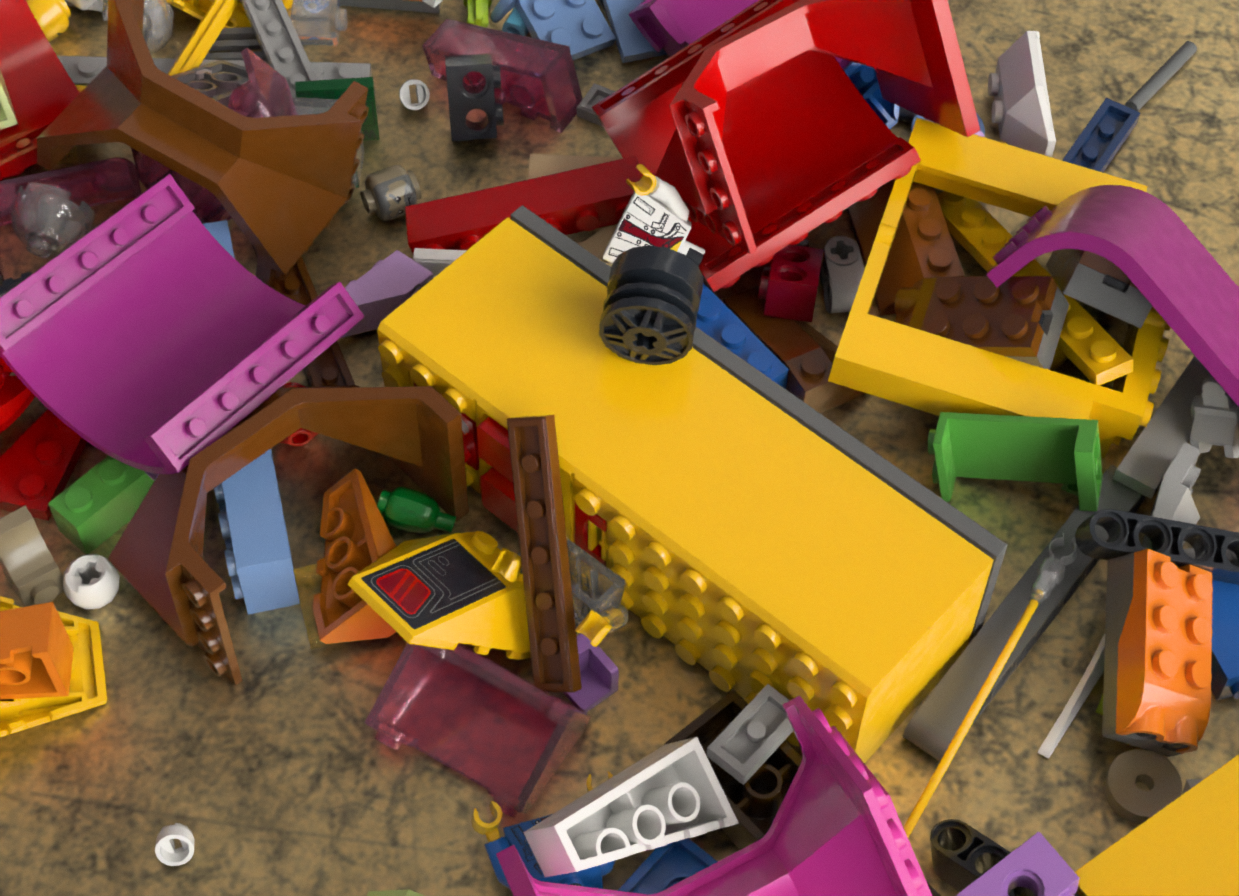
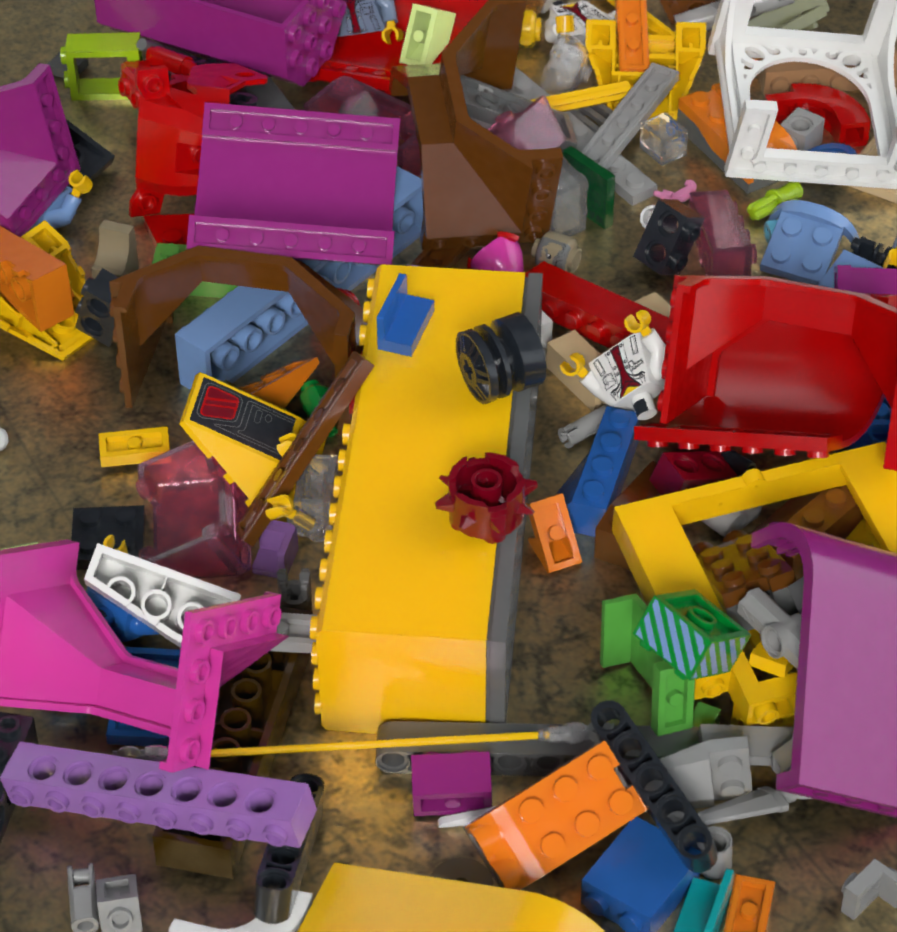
camera: 55 degrees right, 10 degrees down
none -> black plate [71,505,146,570]
none -> black brick [75,268,119,347]
none -> yellow plate [98,426,171,467]
none -> dark grey hinge [277,568,313,611]
none -> blue panel [377,273,434,357]
none -> magenta brick [411,750,492,816]
none -> dark red brick [435,452,538,544]
none -> dark pink hat [467,231,524,272]
none -> green container [632,589,752,680]
none -> bright pink piece [653,180,697,202]
none -> light grey bar [697,786,797,826]
none -> light grey piece [737,587,802,670]

